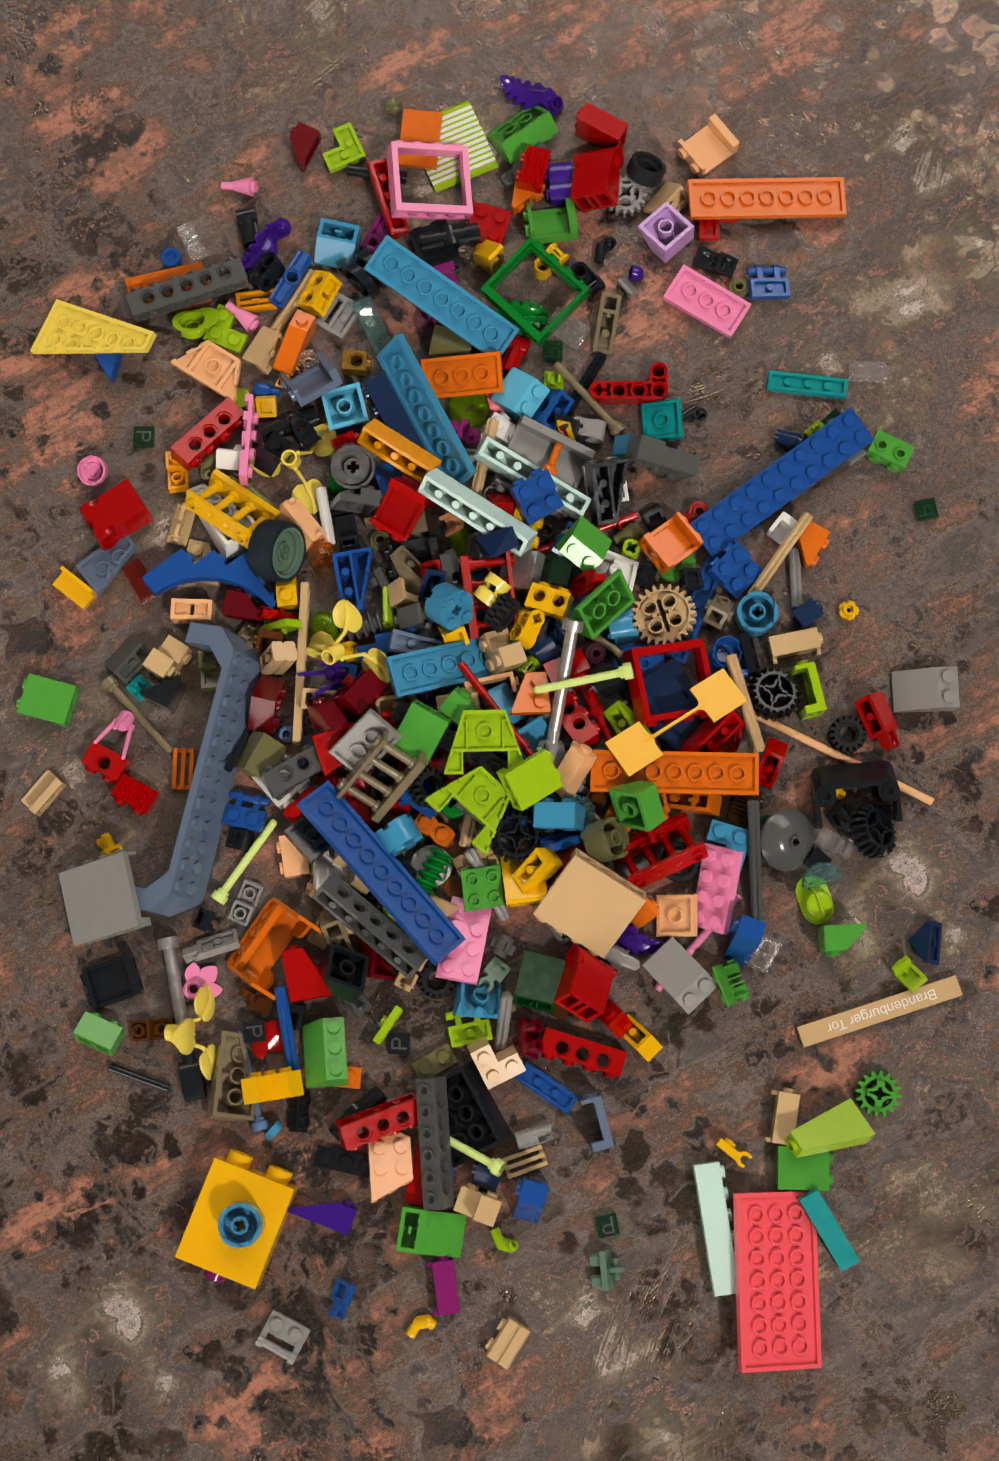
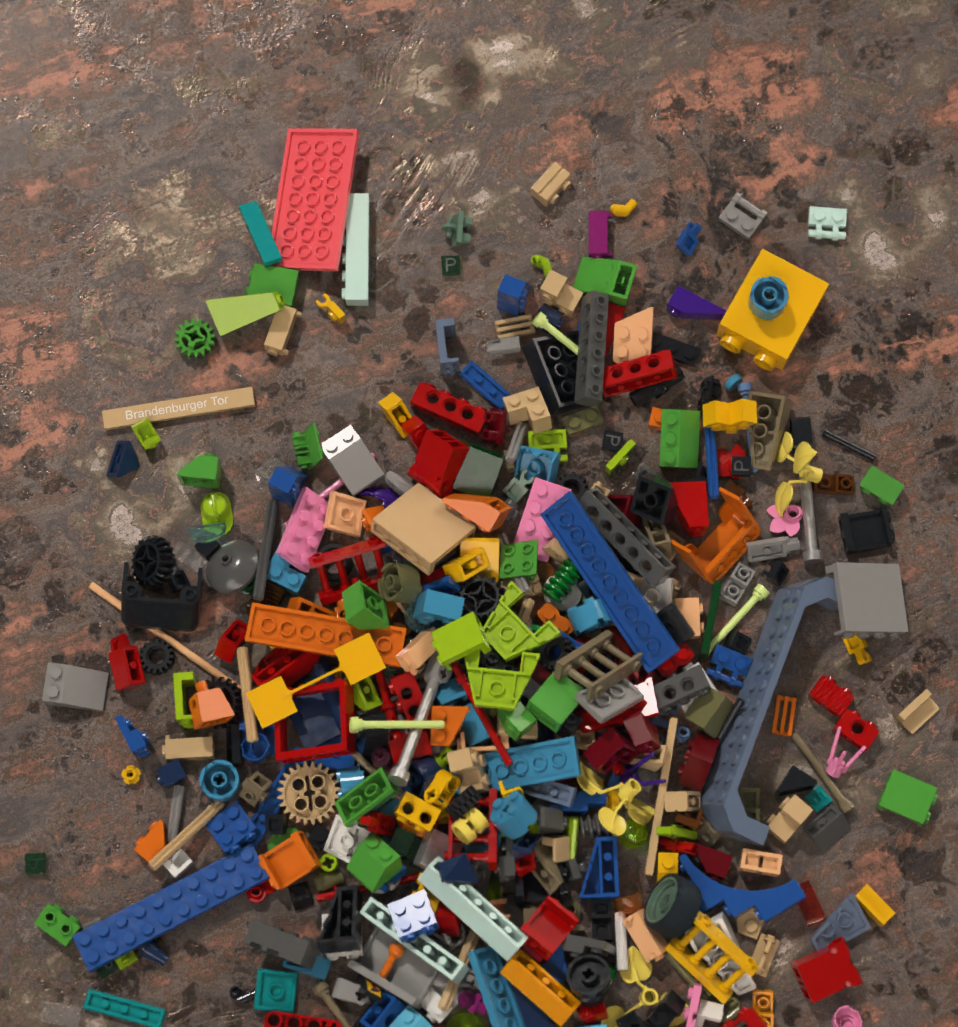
camera: 175 degrees left, 5 degrees down
none -> blue plate [115,714,152,759]
none -> orange torso [189,680,235,730]
none -> orange slope [441,493,512,532]
none -> dark green tile [699,580,722,660]
none -> light aqua plate [808,206,847,241]

